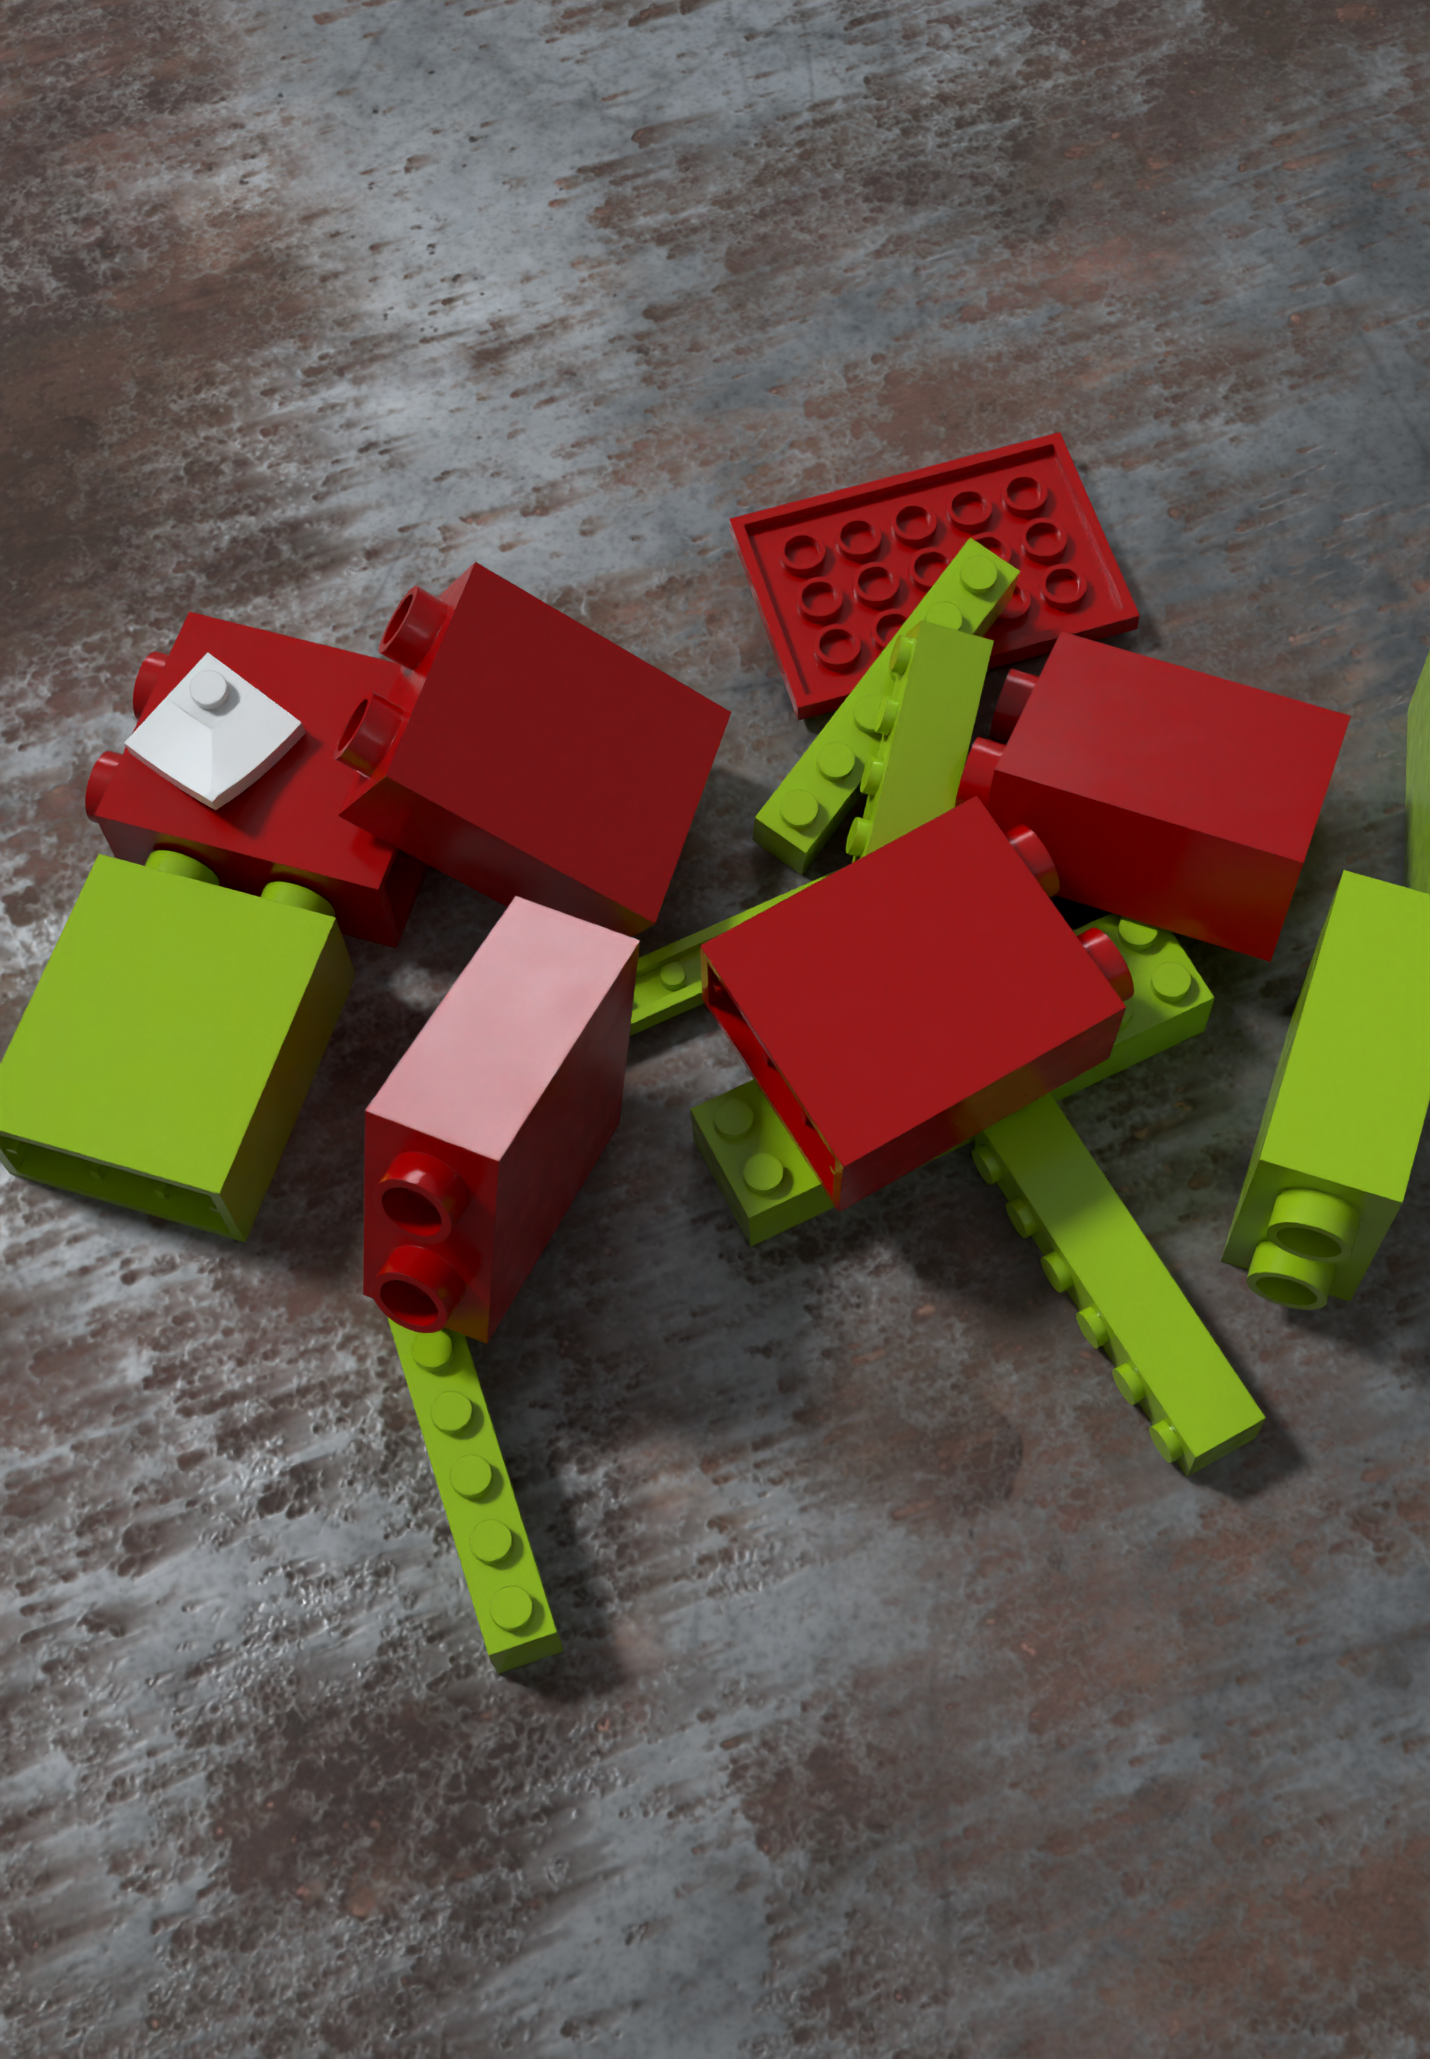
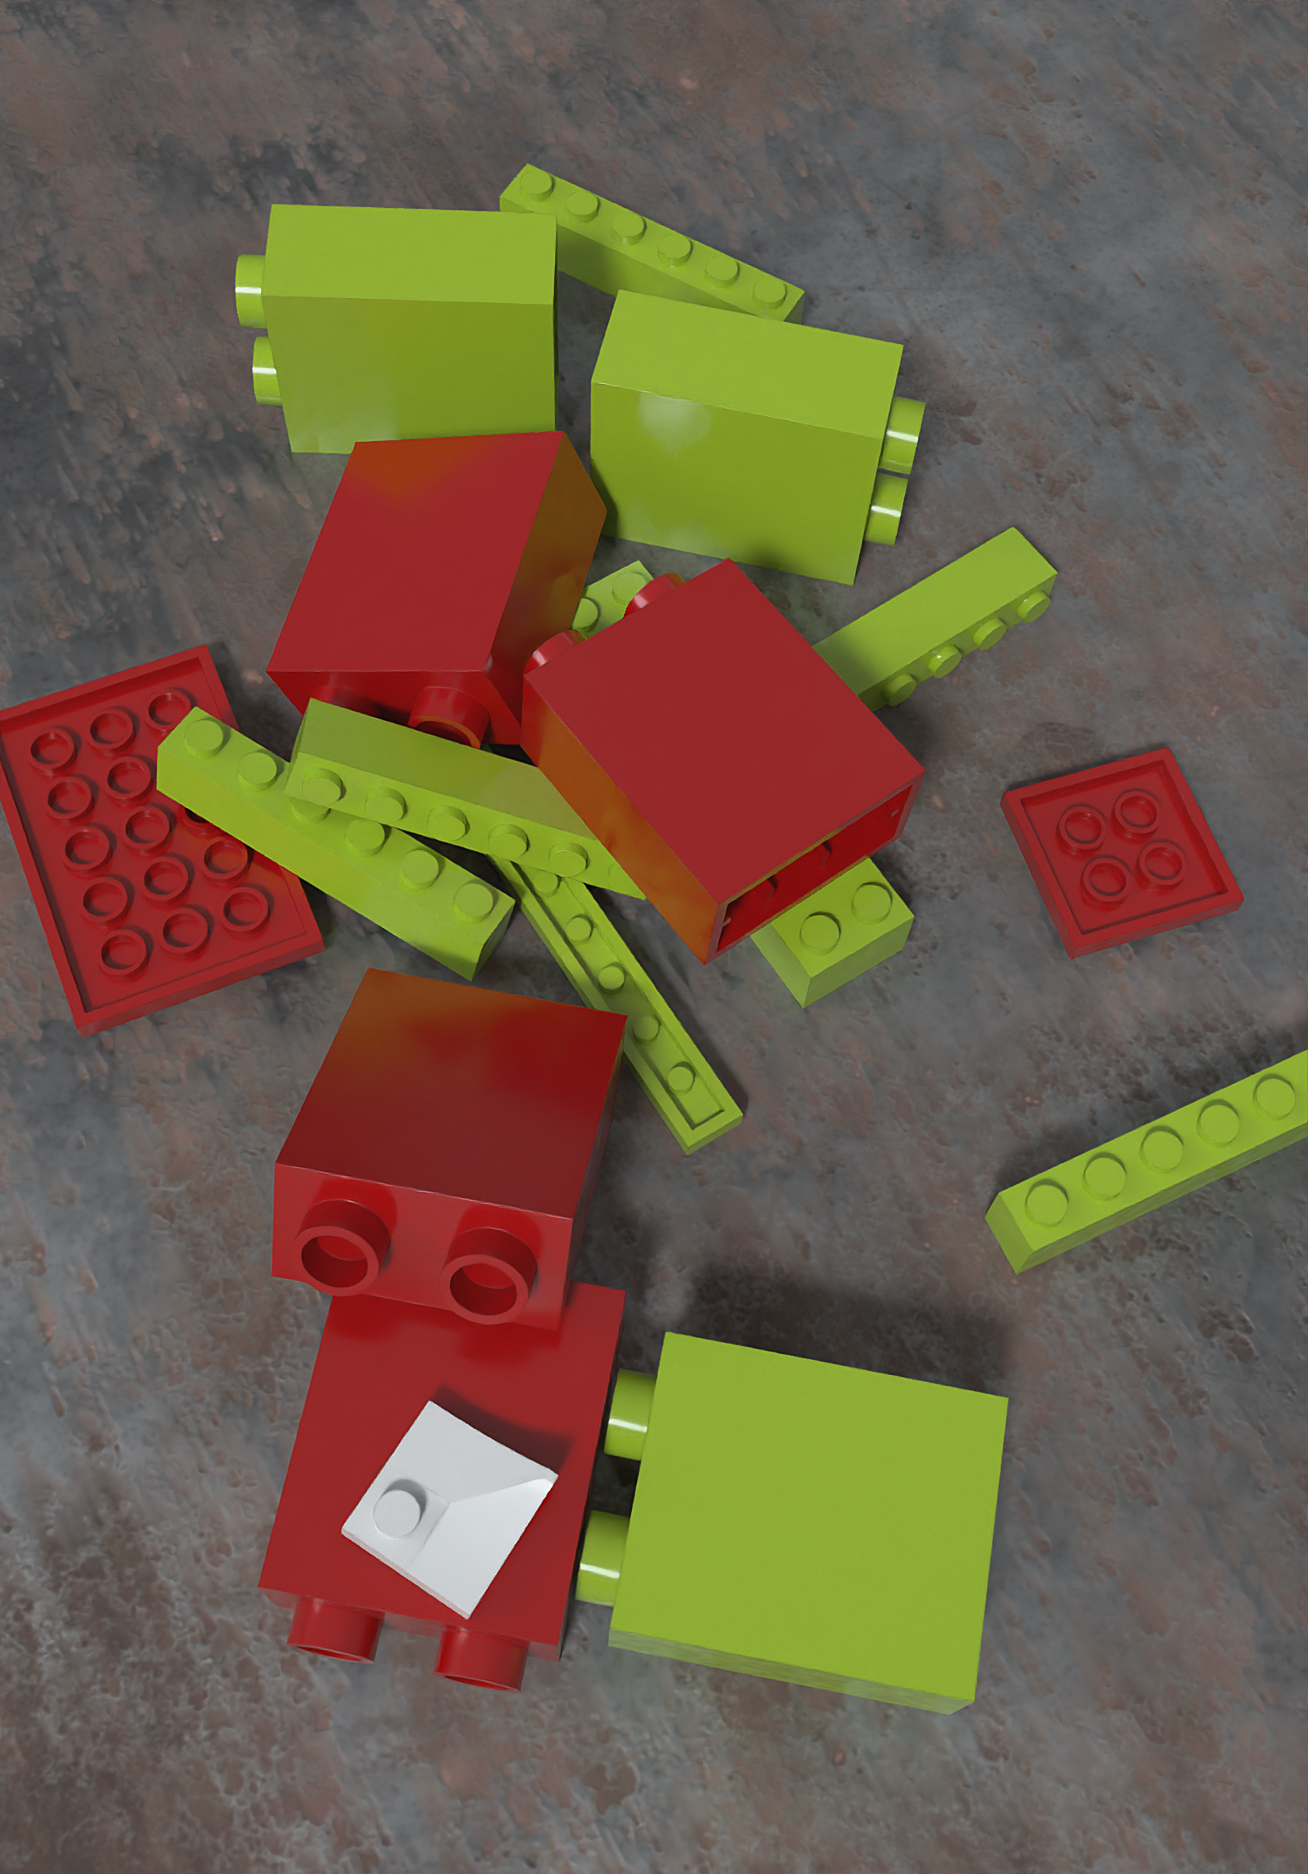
camera: 105 degrees left, 0 degrees up
red brick [363,896,640,1344] -> none
none -> red plate [1000,747,1245,959]

